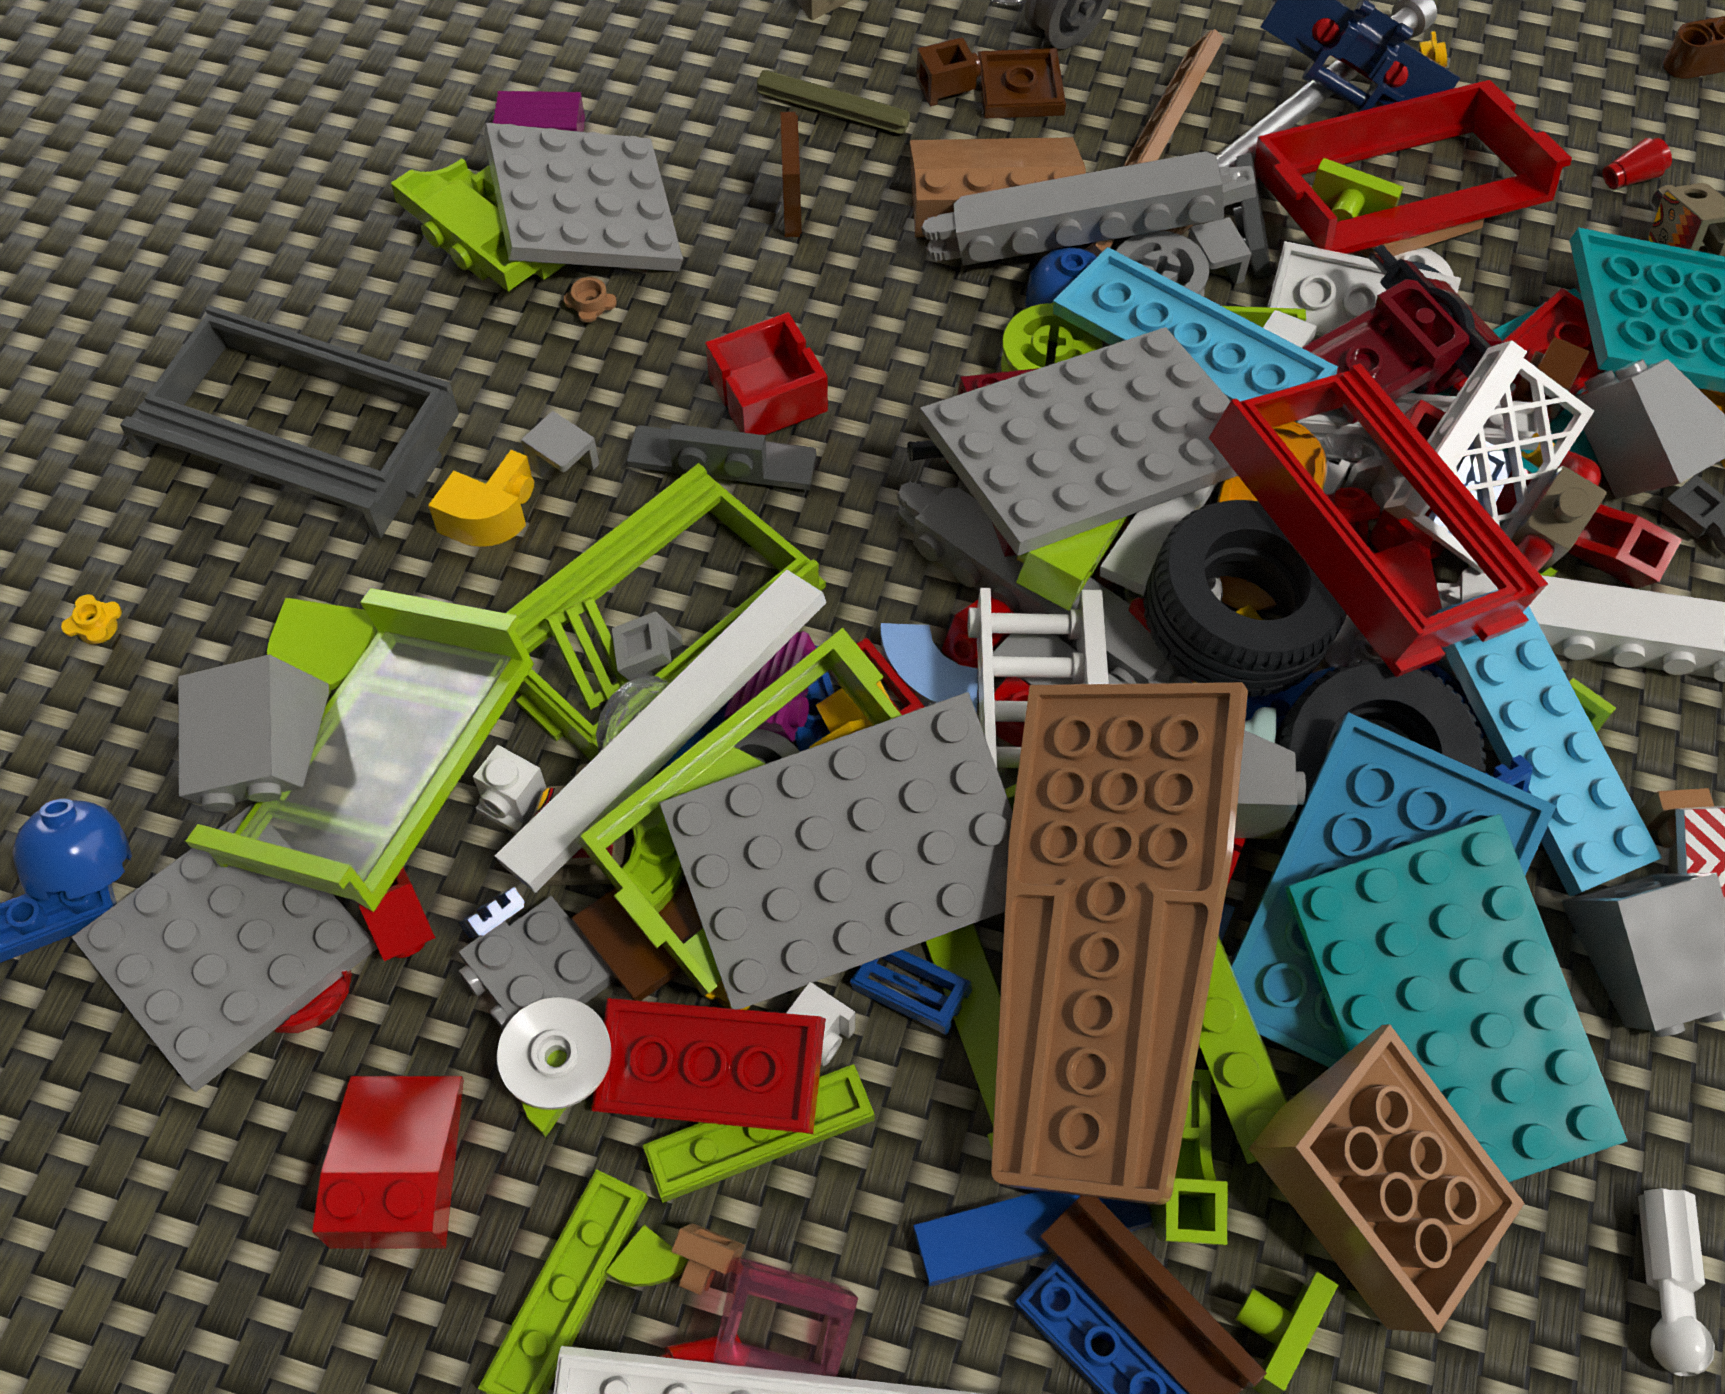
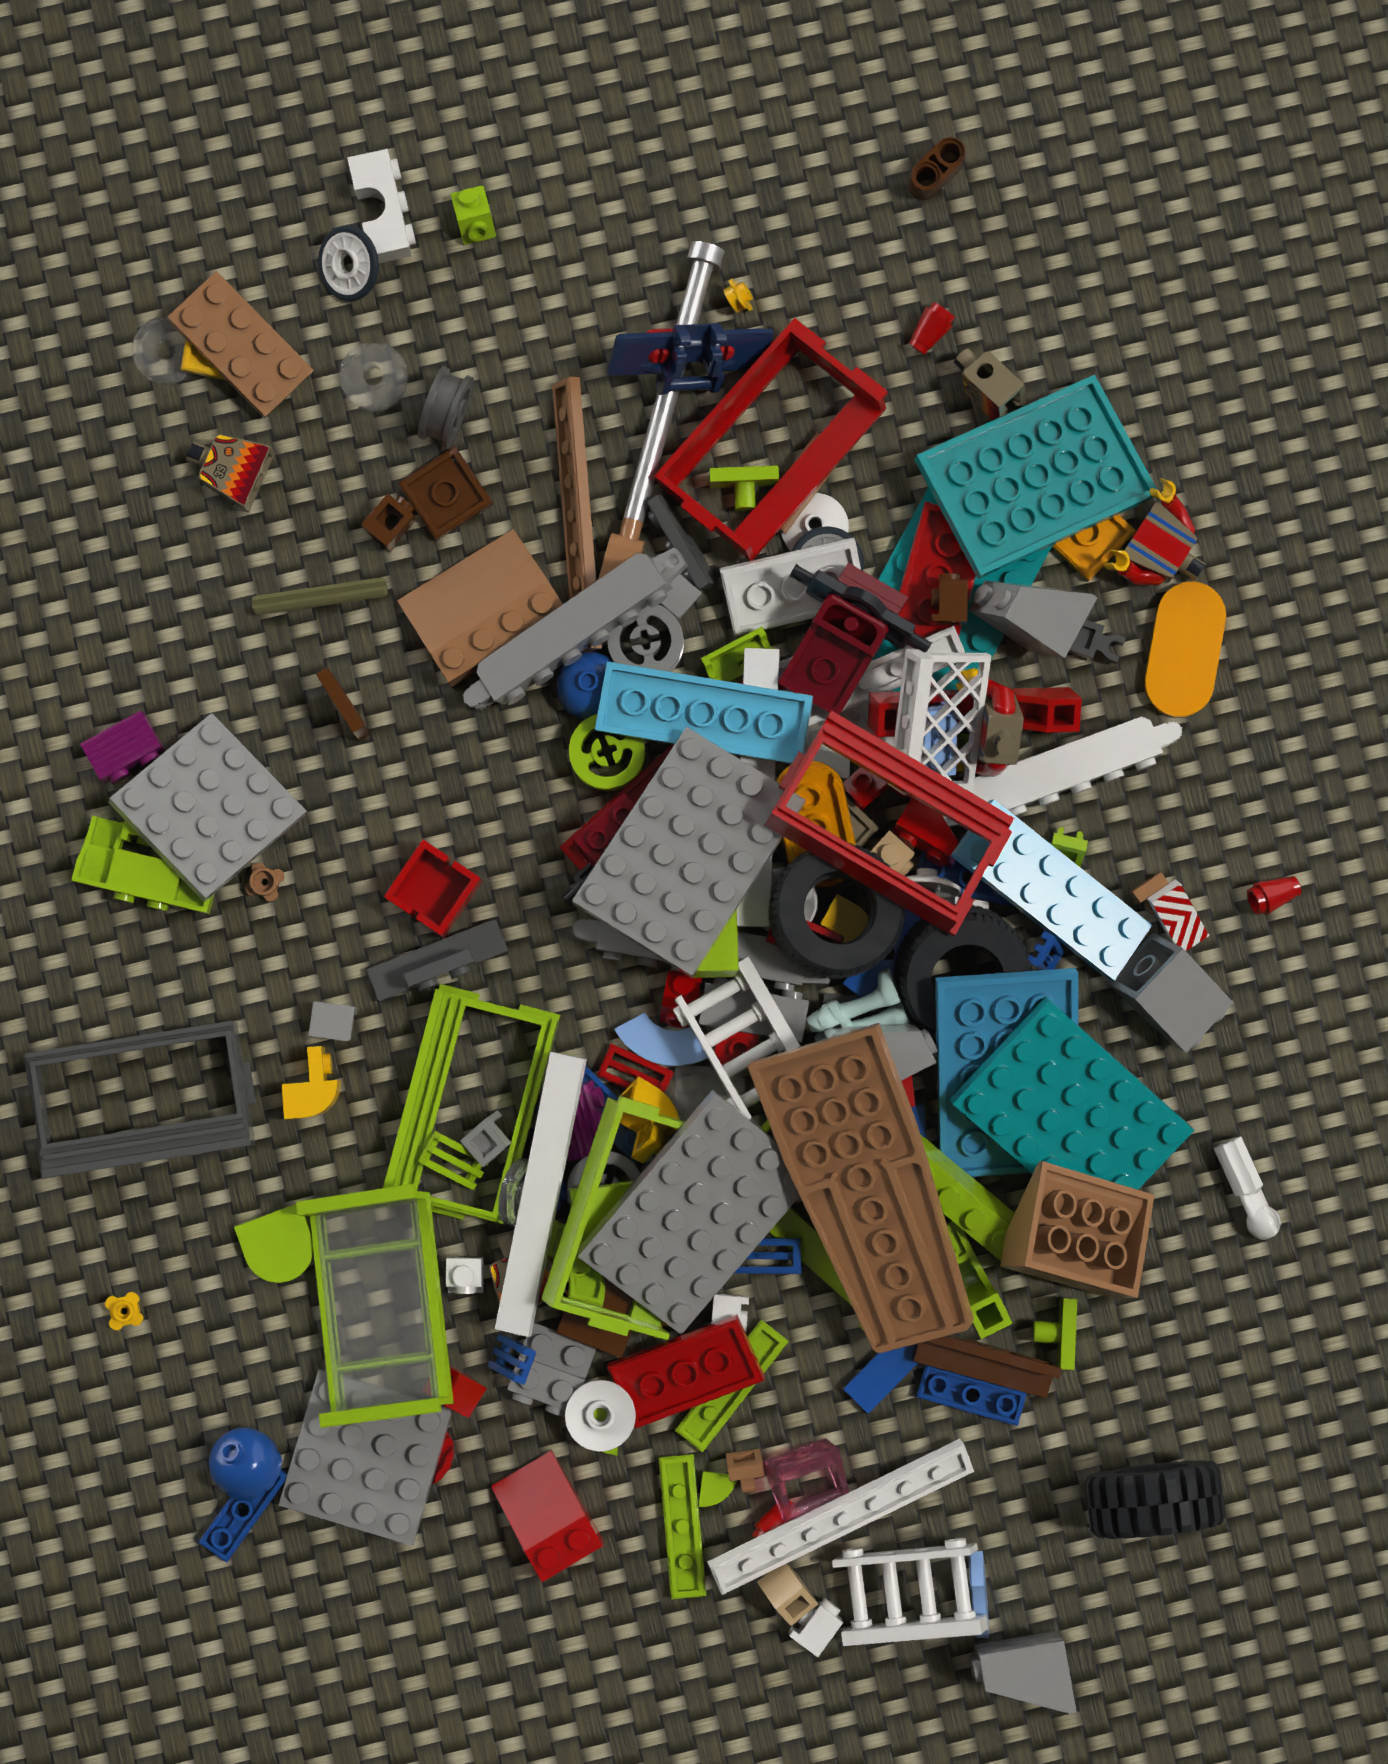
camera: 30 degrees left, 25 degrees up
light grey slope [178,654,329,812] -> none

